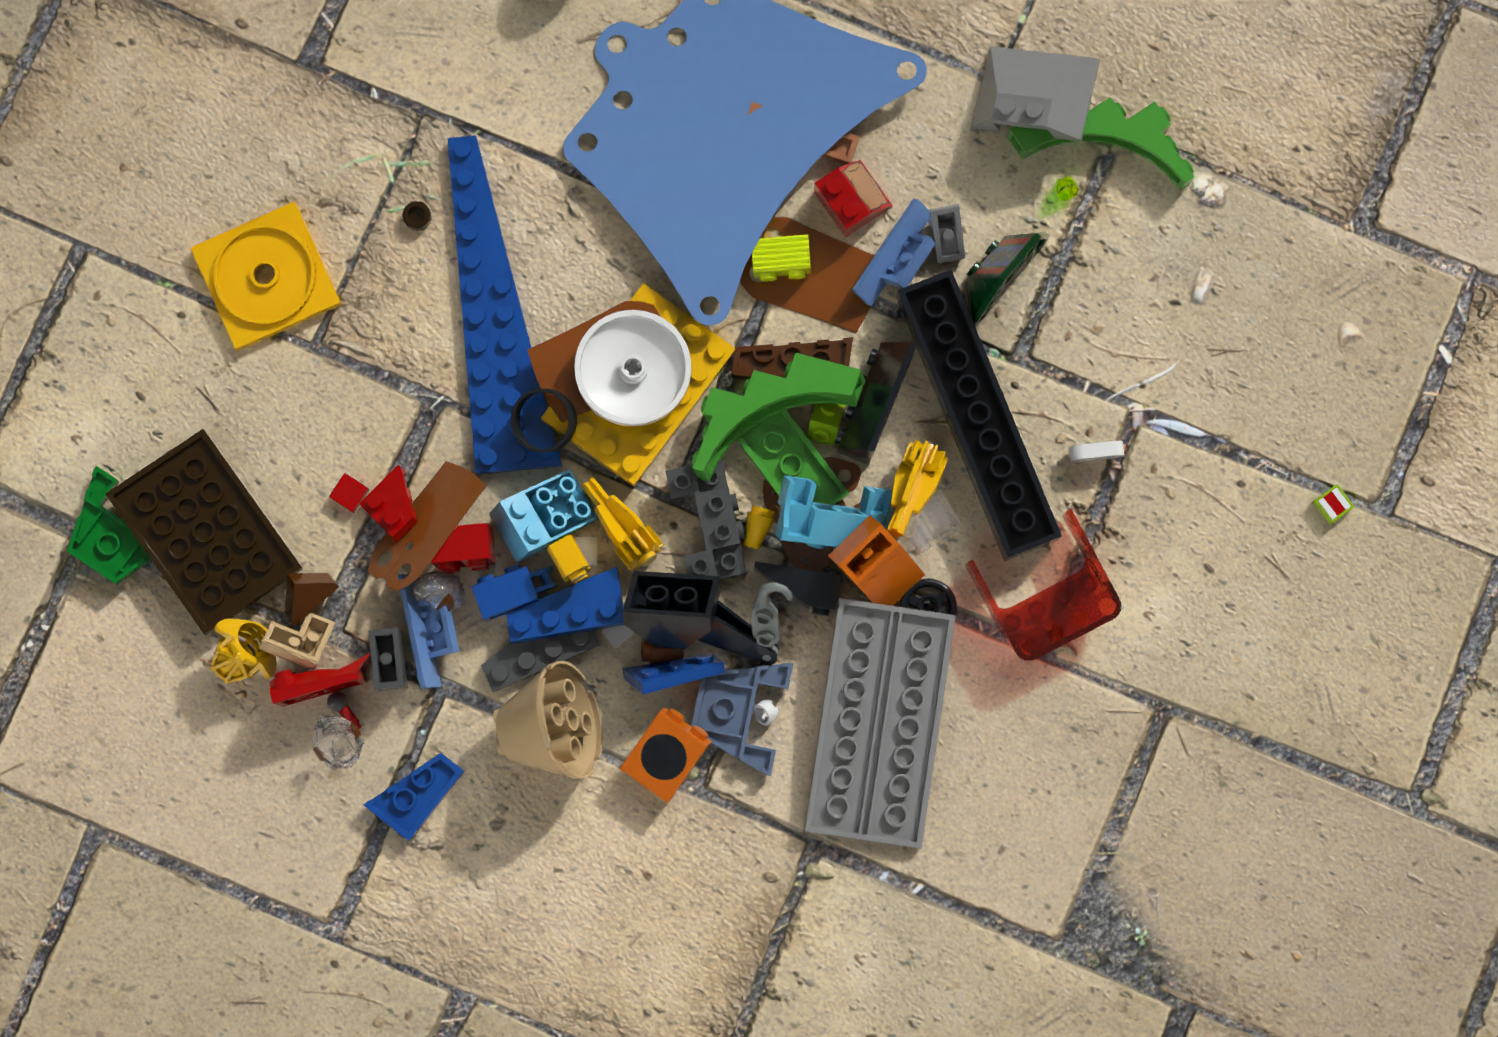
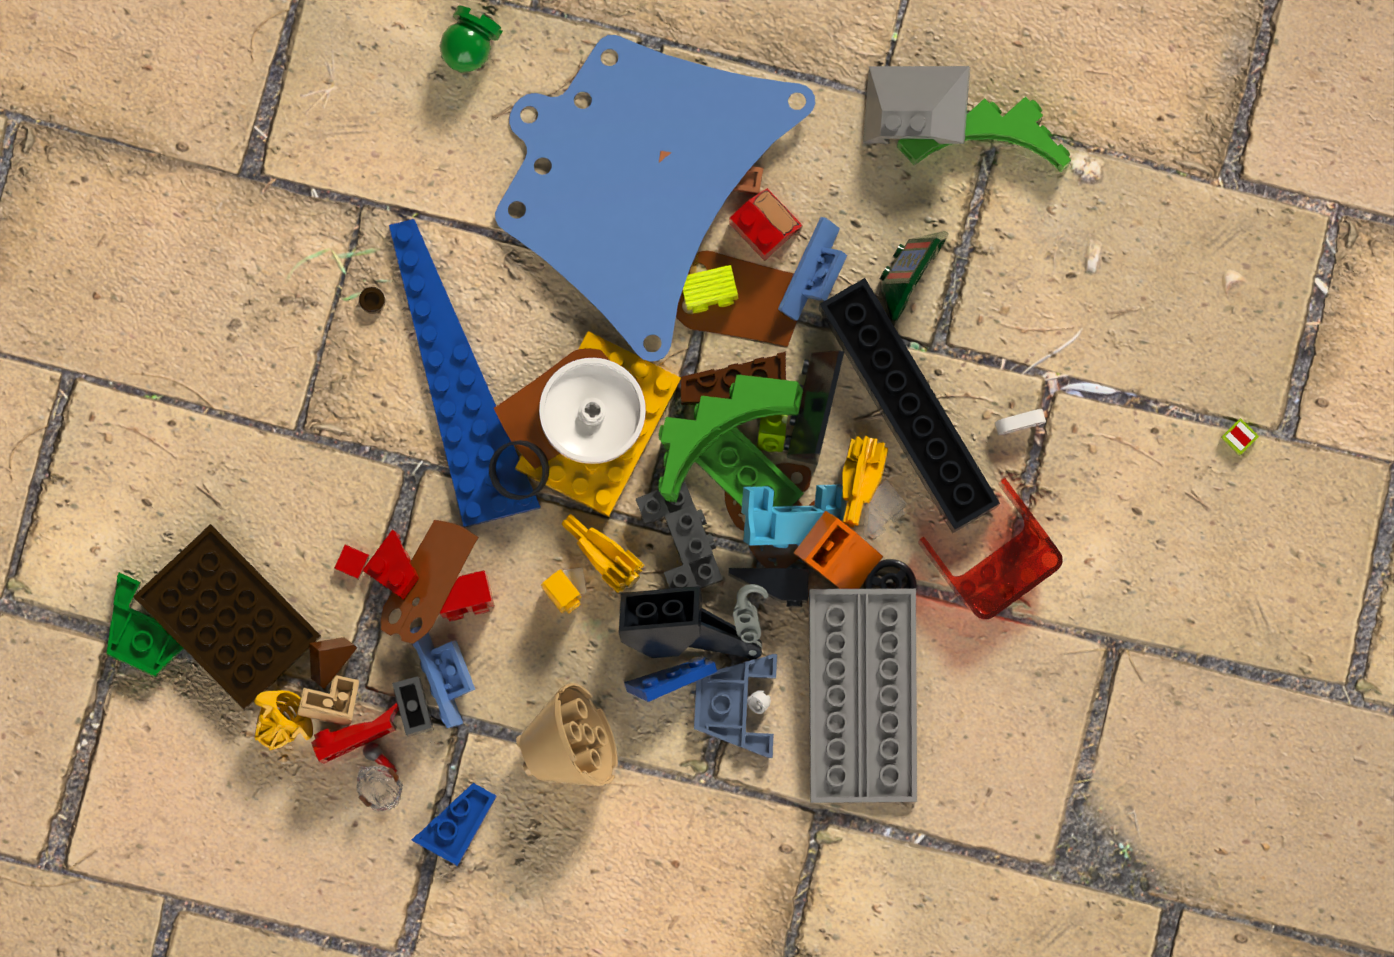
camera: 10 degrees left, 0 degrees up
yellow piece [190,201,342,352] -> none
clear hair [413,570,465,611] -> none
blue brick [471,564,559,622] -> none
dark grey wing [481,630,600,693] -> none
medium azure slope [489,469,599,563] -> none
blue wing [506,566,624,644] -> none
white sticker [602,625,635,648] -> none
orange brick [620,707,712,803] -> none
dark orange cone [641,638,684,664] -> none
yellow cone [743,505,775,550] -> none
light grey slope [928,204,965,263] -> none
clear neon green hinge [1054,176,1079,201] -> none

